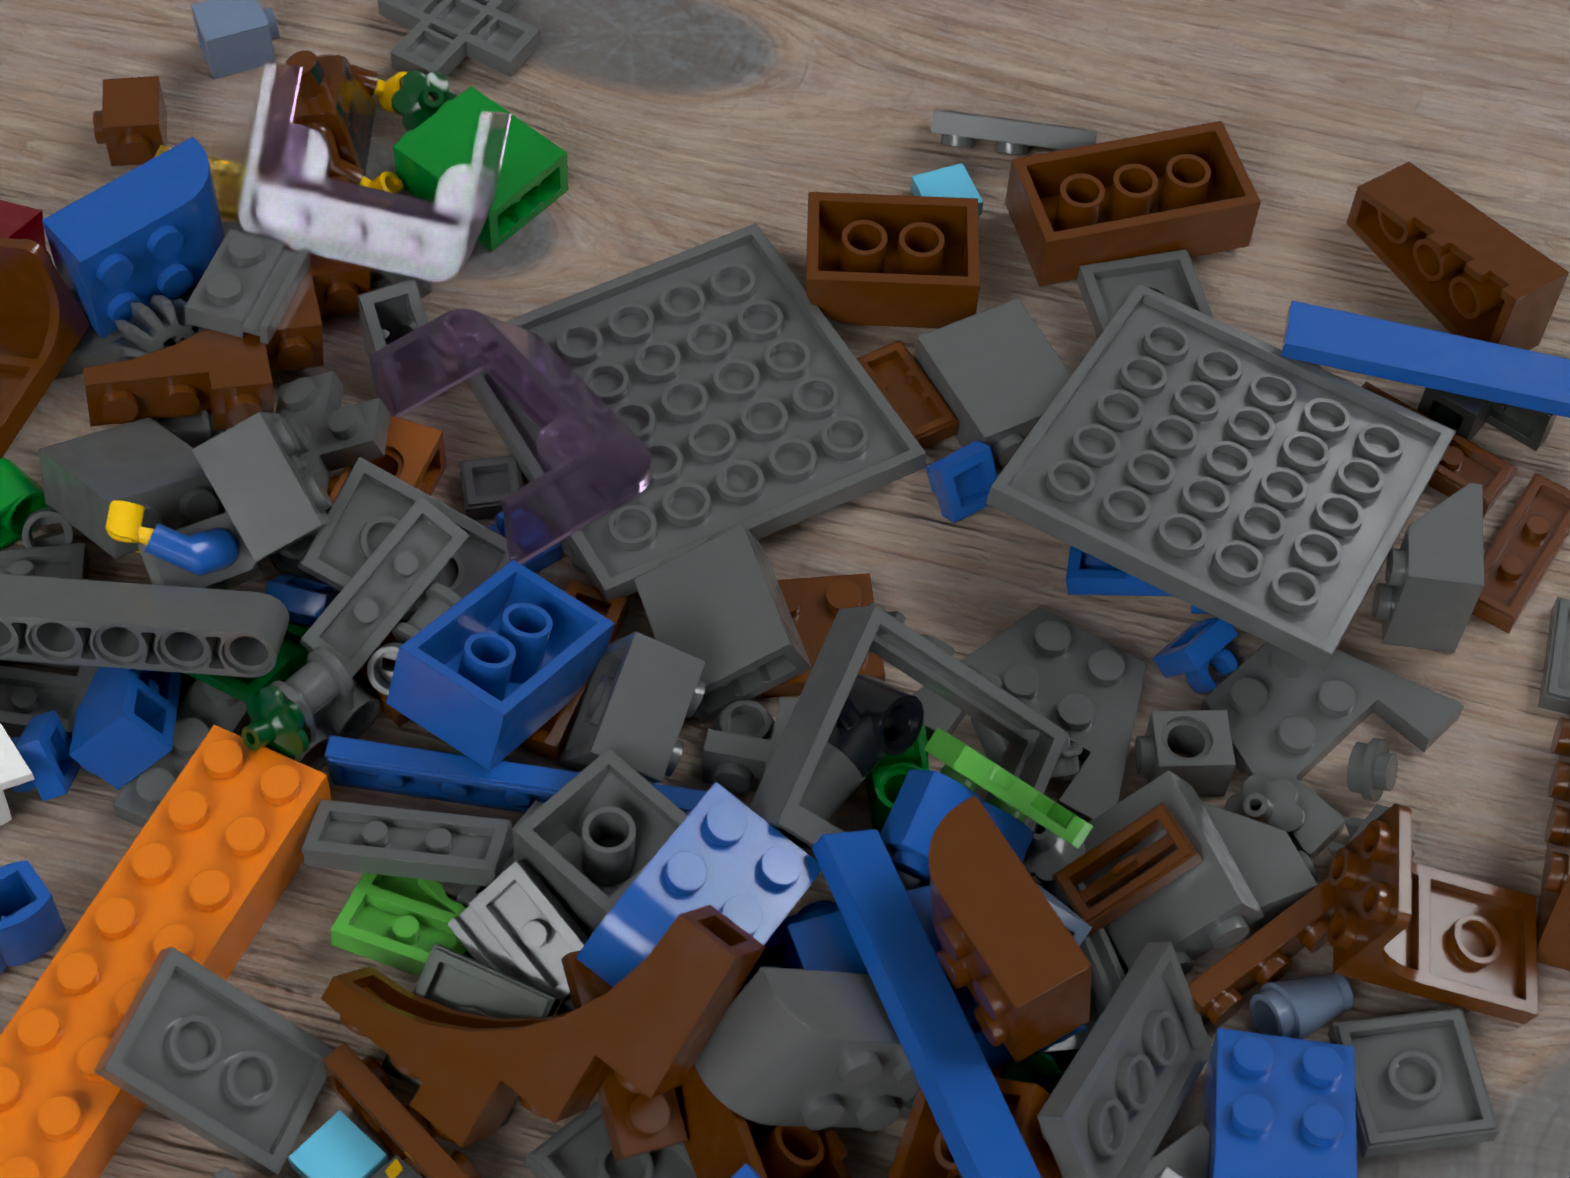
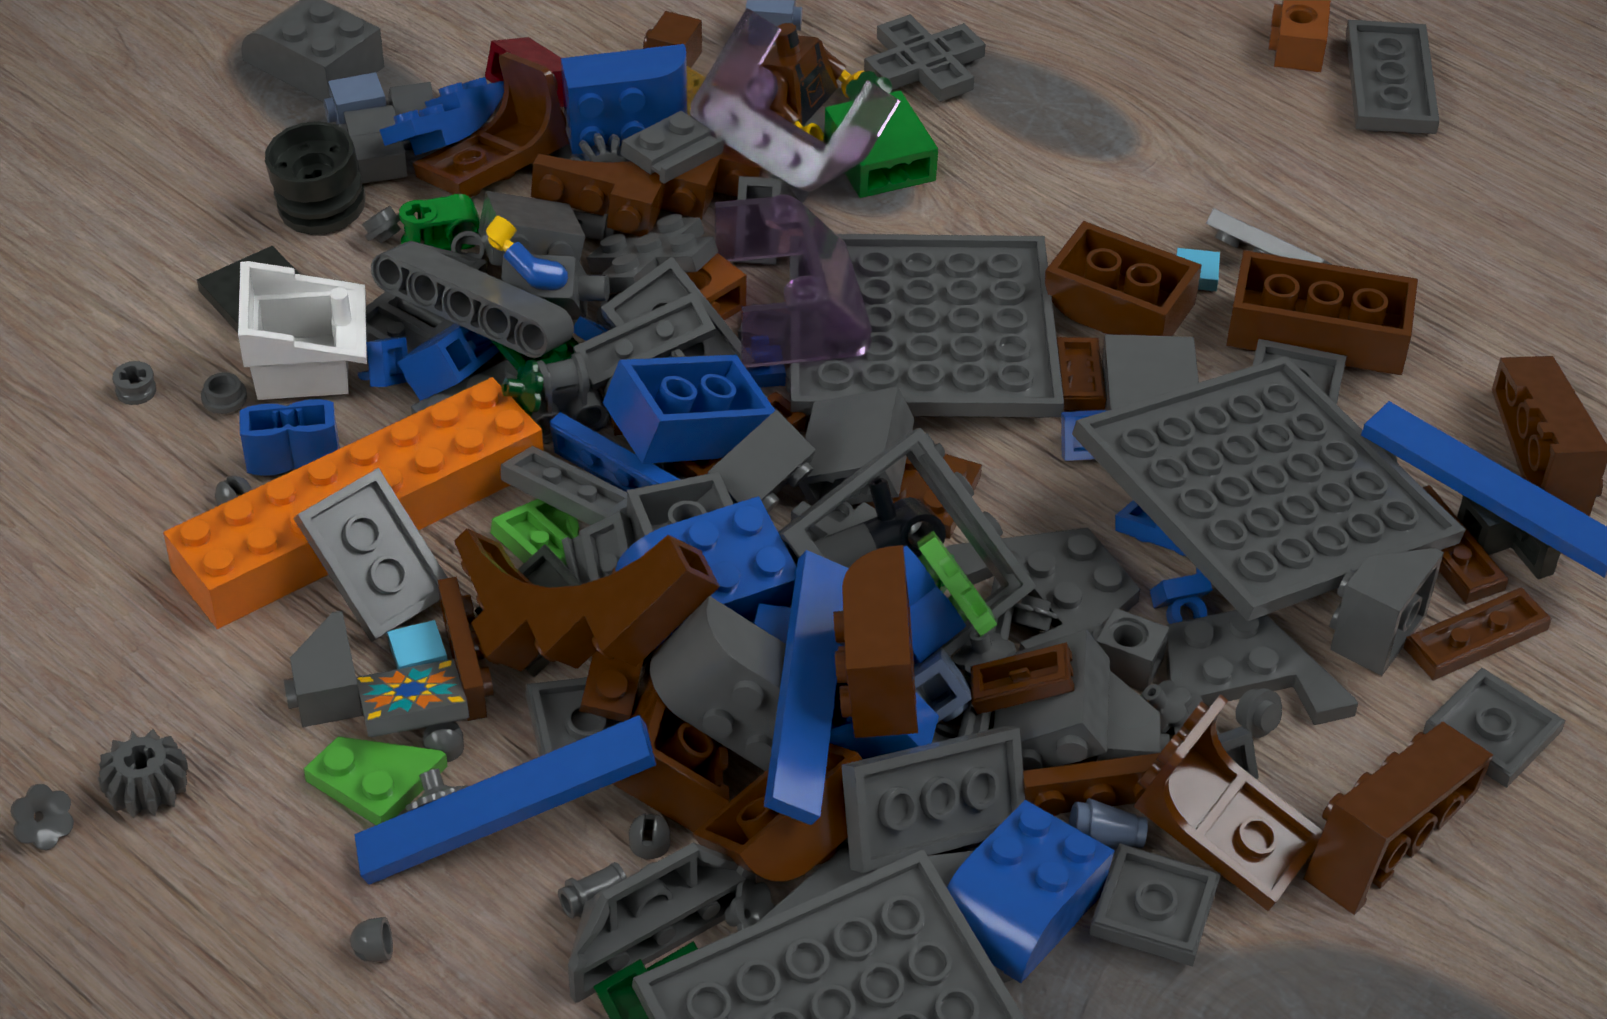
camera: 30 degrees right, 10 degrees down
dark grey brick [192,412,332,562] -> none

